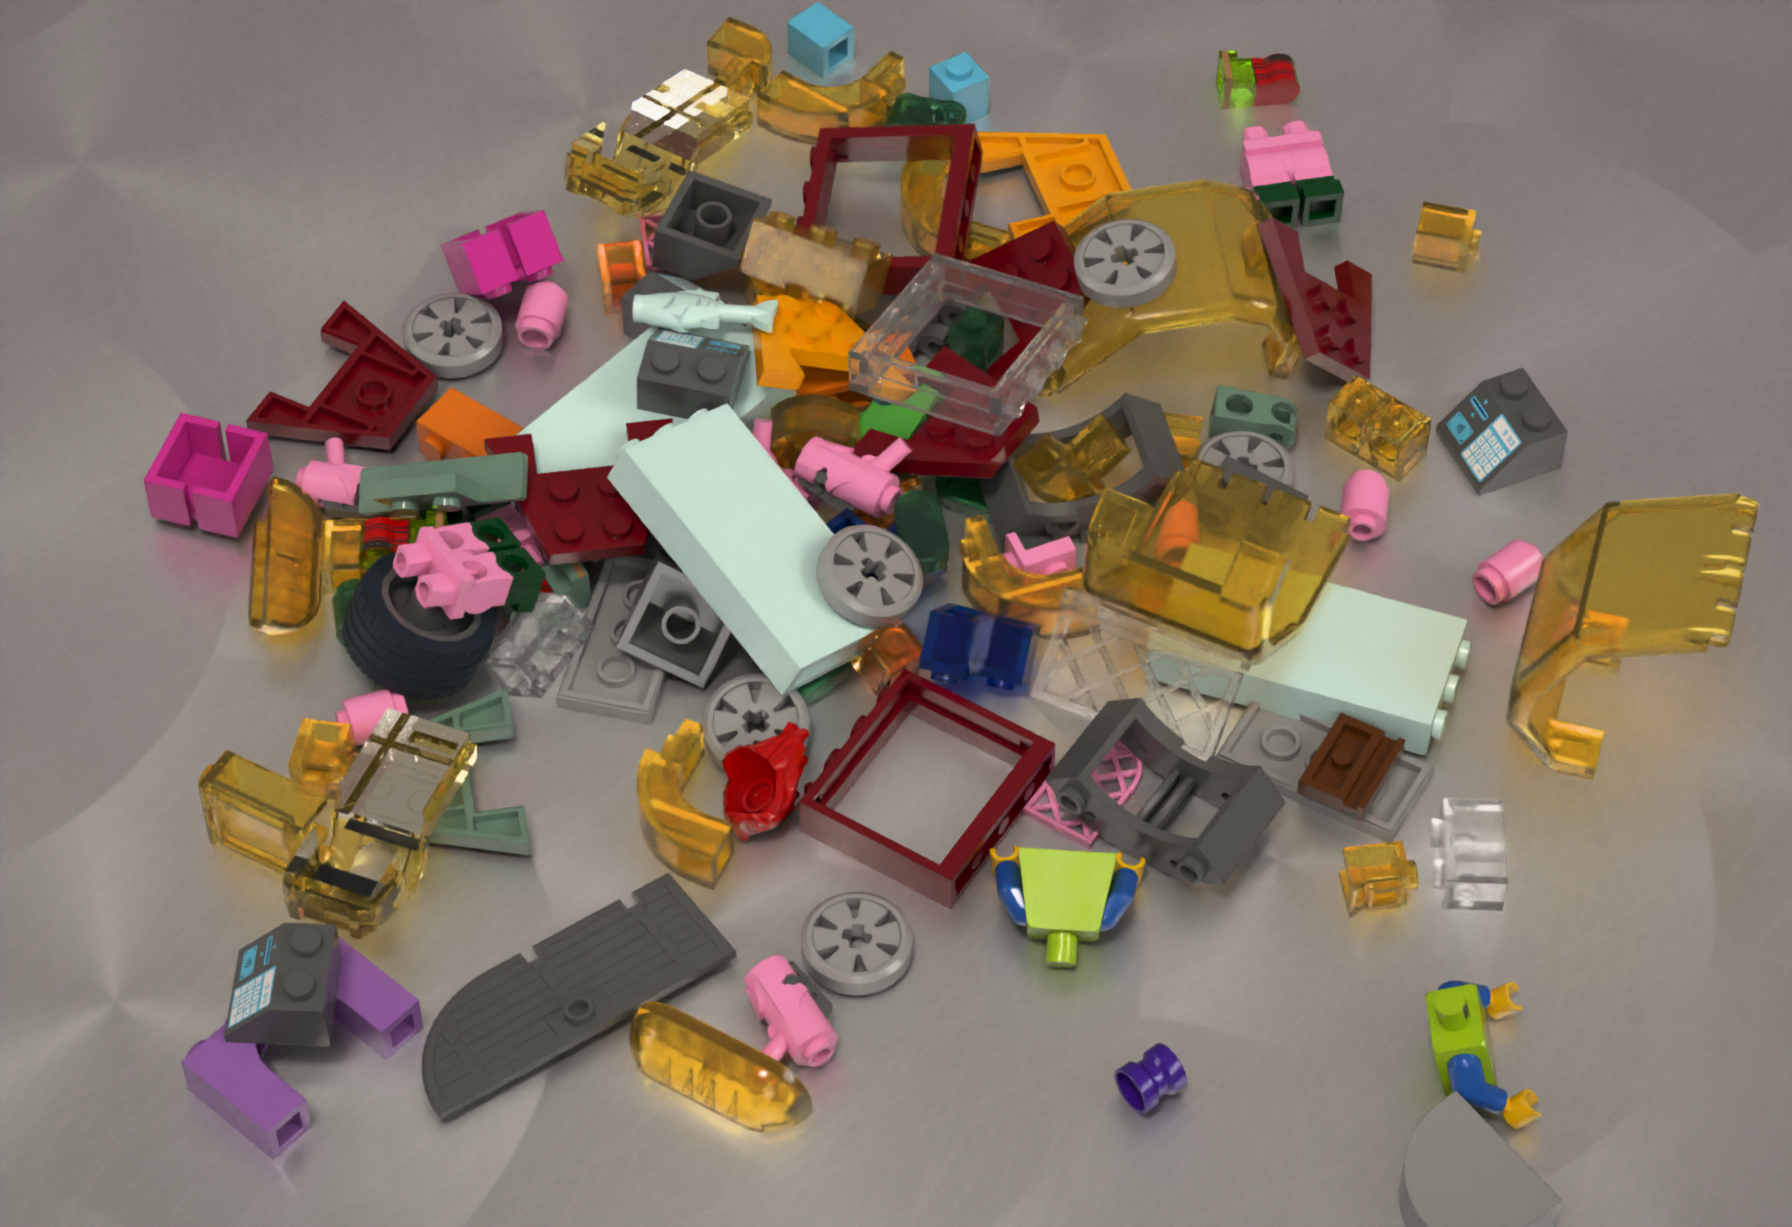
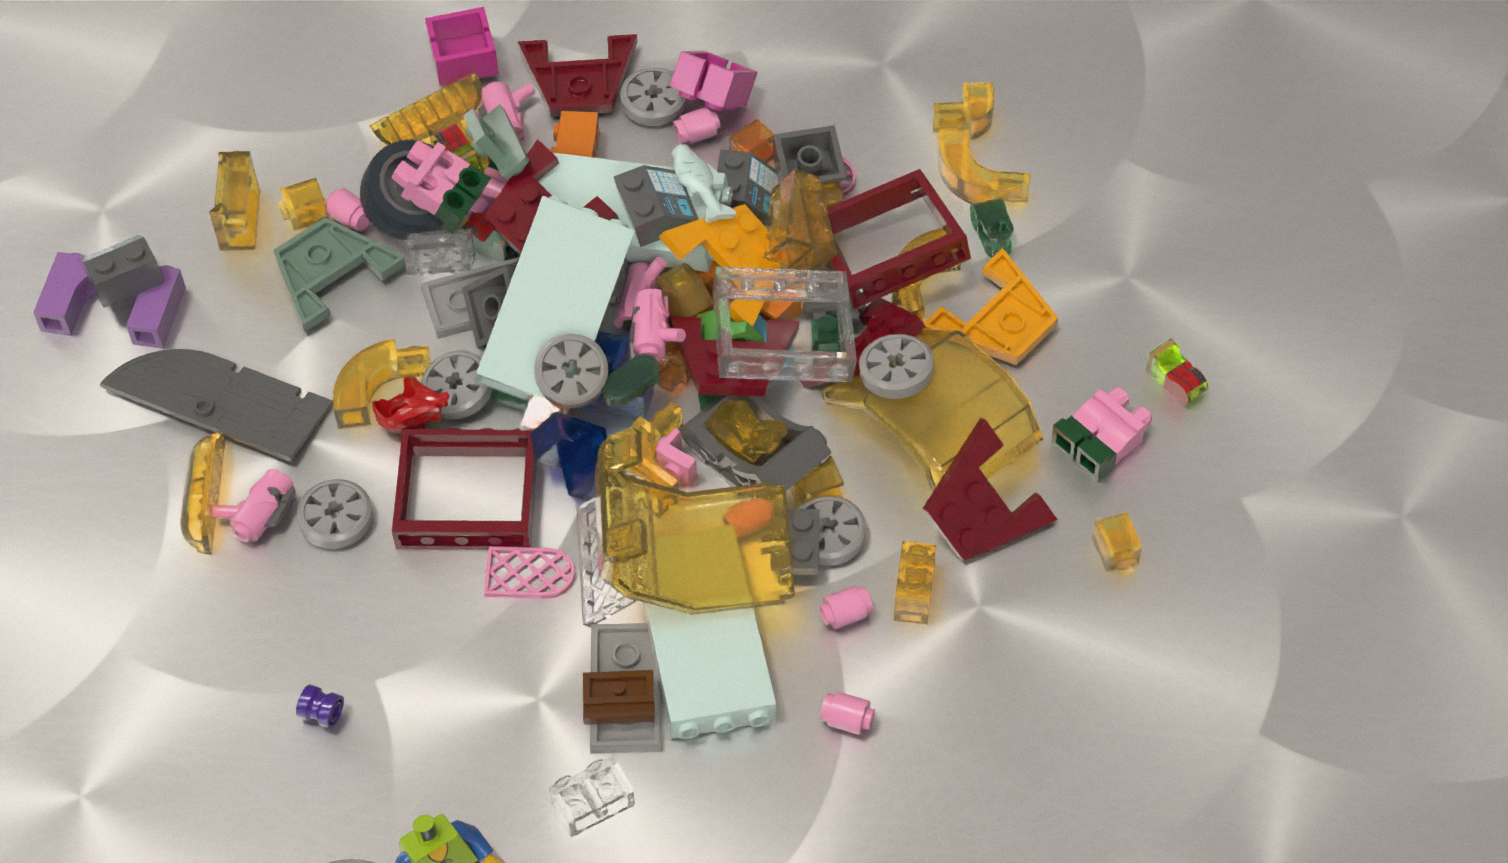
camera: 60 degrees right, 5 degrees up
clear yellow piece [282,708,477,940] -> none
clear yellow piece [564,69,754,218] -> none
medium azure brick [787,2,854,79] -> none
medium azure brick [929,51,989,125] -> none
lime torso [990,845,1146,968] -> none
dark grey window [1045,698,1286,884] -> none
sand green leg [1208,385,1297,450] -> none
clear yellow window [1339,841,1418,917] -> none
dark grey slope [1436,368,1568,496] -> none
clear yellow windscreen [1506,493,1759,781] -> none

